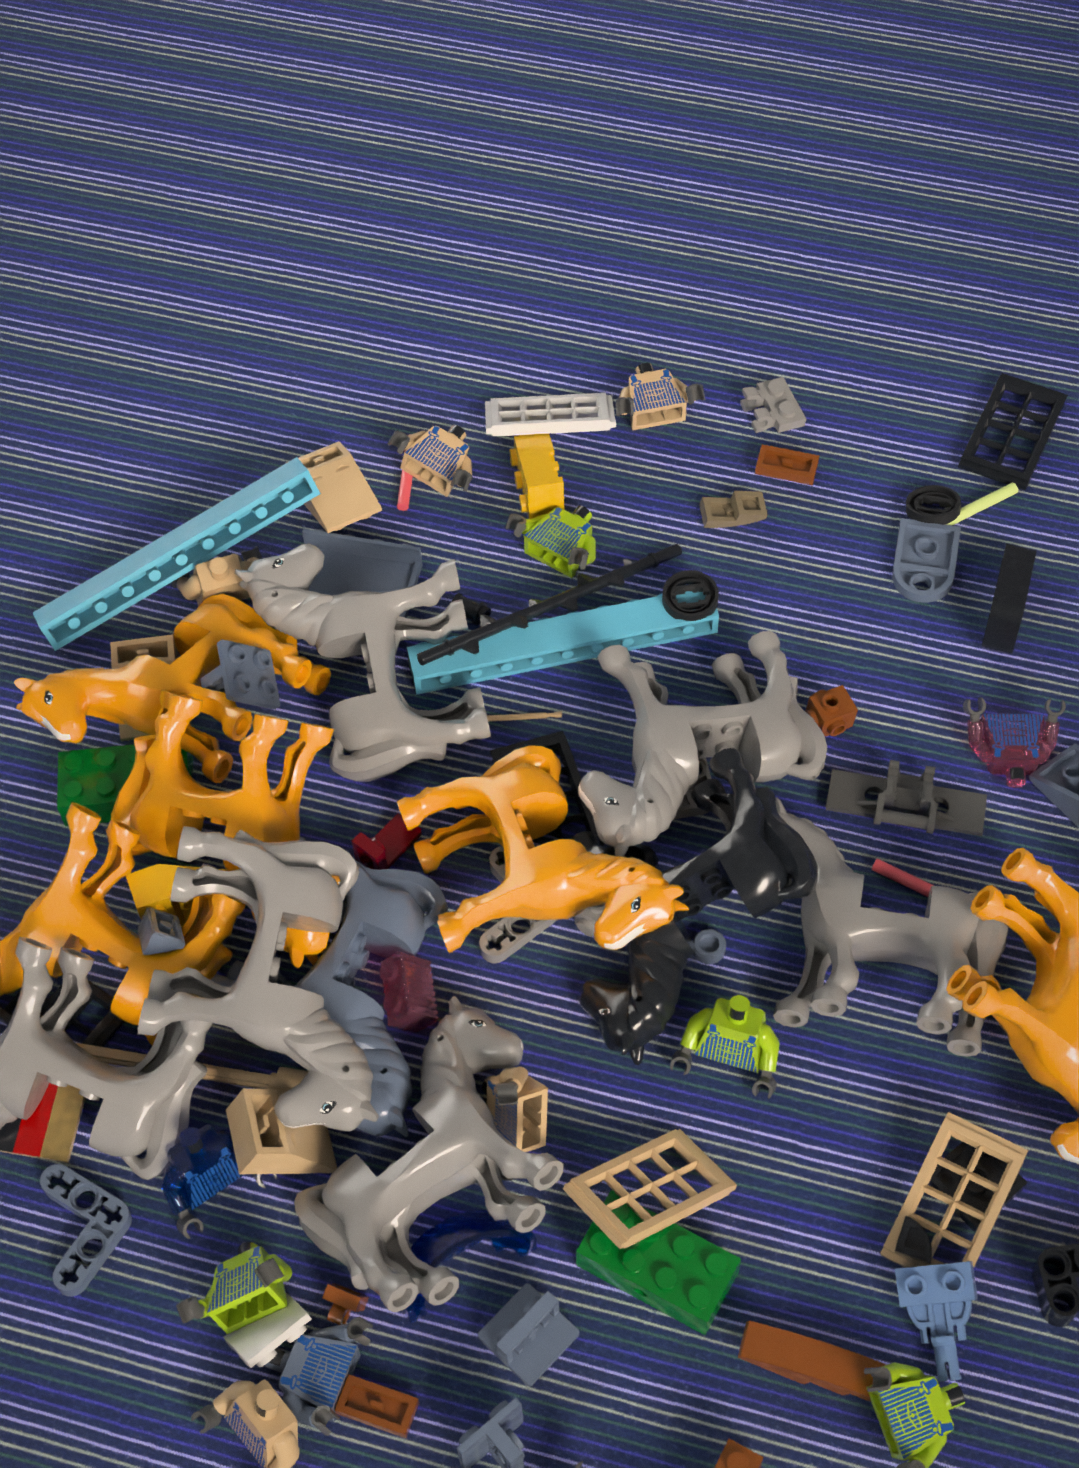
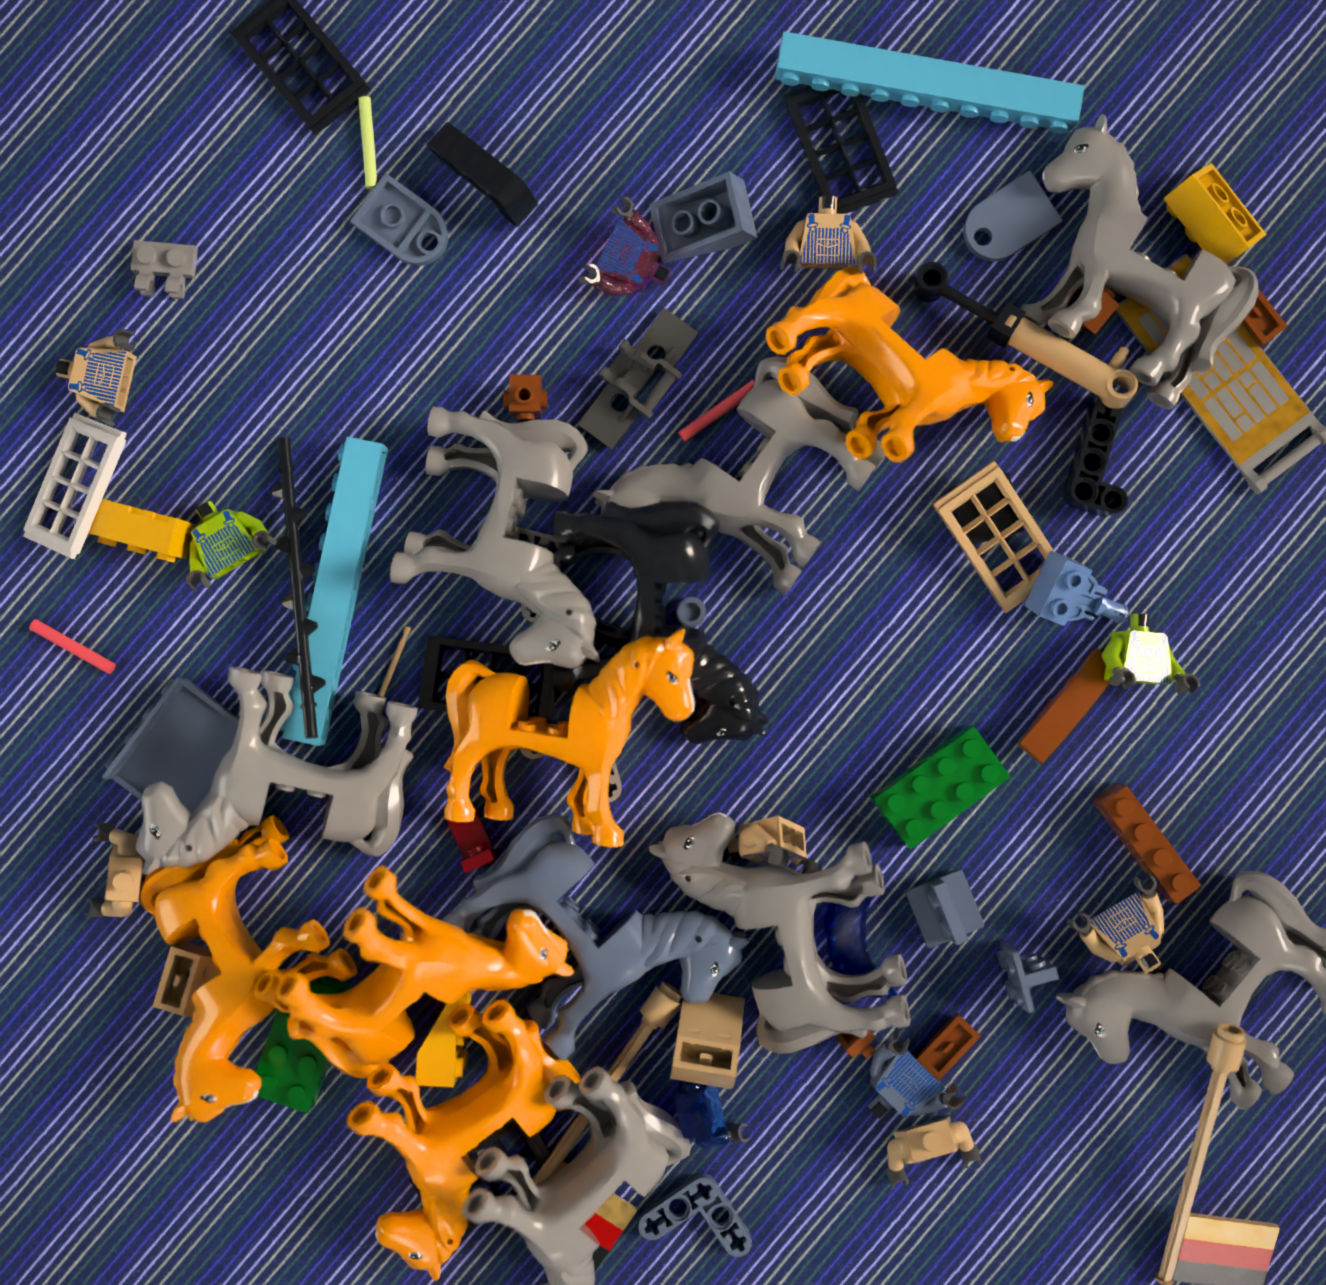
camera: 70 degrees left, 30 degrees up
medium azure brick [33,457,321,651] -> none
light grey animal [137,826,379,1132] -> none
sand blue slope [138,907,185,955] -> none
lime torso [176,1242,292,1335] -> none
sand blue bracket [200,639,280,710] -> none
white slope [223,1292,311,1368] -> none
tan slope [286,441,382,533] -> none
clear pink brick [380,951,439,1033] -> none
torso [387,425,472,497] -> none
black pin [452,593,491,625] -> none
tan piece [563,1129,737,1249] -> none
black piece [662,570,719,621] -> none
lime torso [670,995,780,1099] -> none
dark tan slope [699,491,768,528] -> none
dark orange plate [755,444,820,485] -> none
black tile [895,1216,932,1265] -> none
black piece [906,485,961,525] -> none

